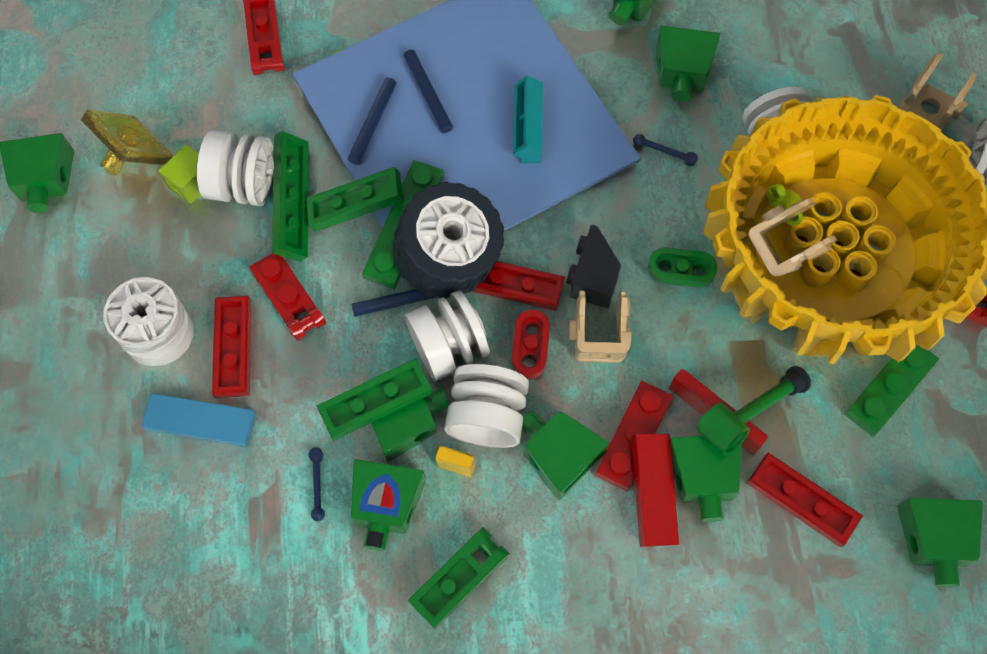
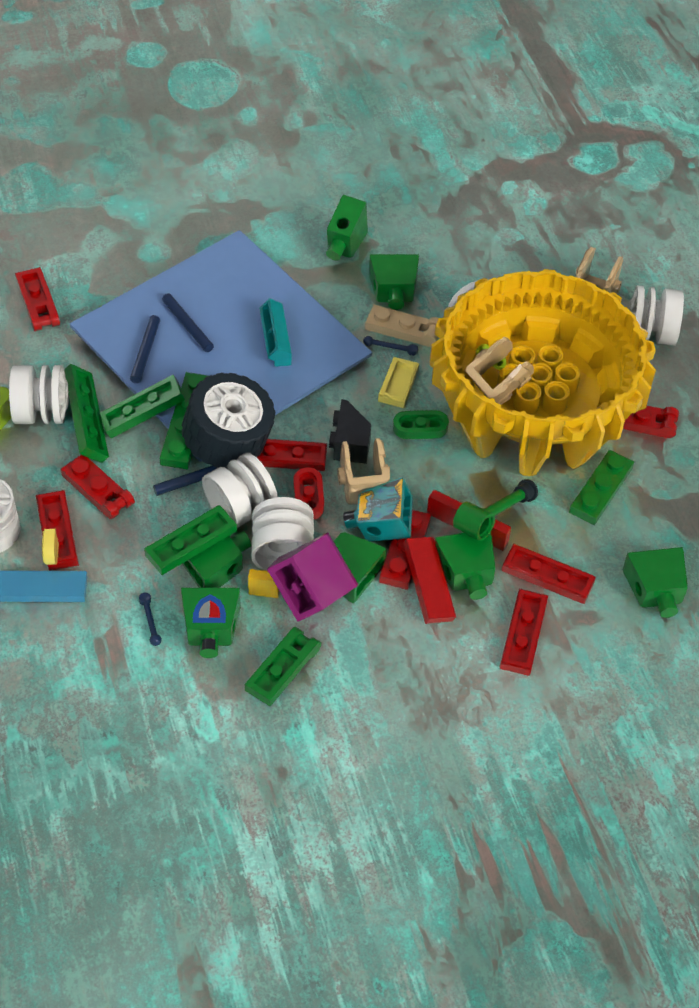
camera: 15 degrees left, 15 degrees down
none -> light yellow tile [42,529,59,565]
none -> magenta slope [267,532,358,622]
none -> teal torso [343,477,413,541]
none -> tan plate [365,304,438,347]
none -> light yellow tile [378,357,419,408]
none -> red tile [500,589,549,676]

